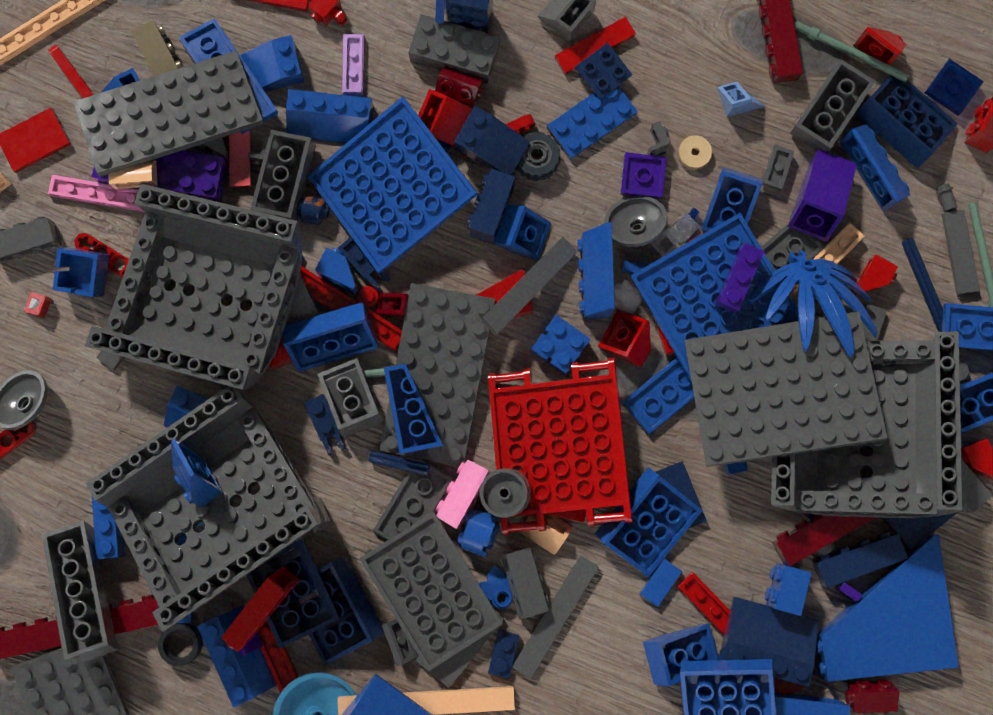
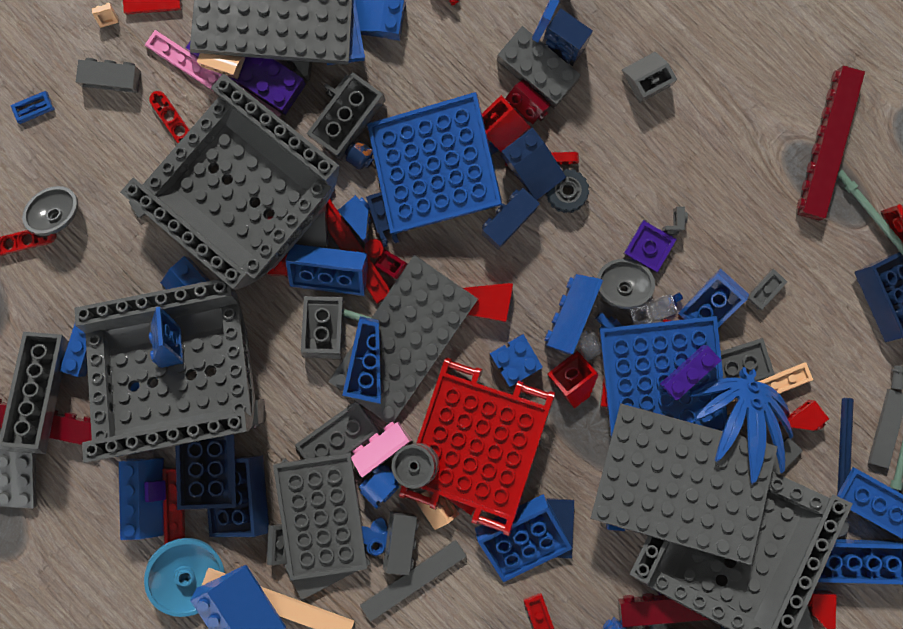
camera: 25 degrees right, 5 degrees up
slope [24,292,51,318] -> none
blue piece [52,248,109,297] -> none
black tyre [158,623,203,666] -> none
red slope [221,566,299,652] -> none
coral tile [229,130,252,188] -> none
blue slope [286,89,374,143] -> none
dark blue hinge [304,394,346,456] -> none
lavender tile [342,34,365,96] -> none
dark blue axle [369,451,430,476] -> none
dark grey tile [480,237,578,335] -> none
dark blue plate [488,629,519,679] -> none
blue slope [494,204,551,261] -> none
blue plate [546,86,638,160] -> none
red tile [555,16,636,74] -> none
dark blue hinge [575,43,633,99] -> none
blue tile [622,357,694,435] -> none
blue tile [639,559,682,607] -> none
tan piece [678,135,712,170] -> none
medium blue slope [718,82,766,117] -> none
dark purple slope [787,149,857,242] -> none
dark grey brick [790,59,876,152] -> none
blue slope [840,124,911,212] -> none

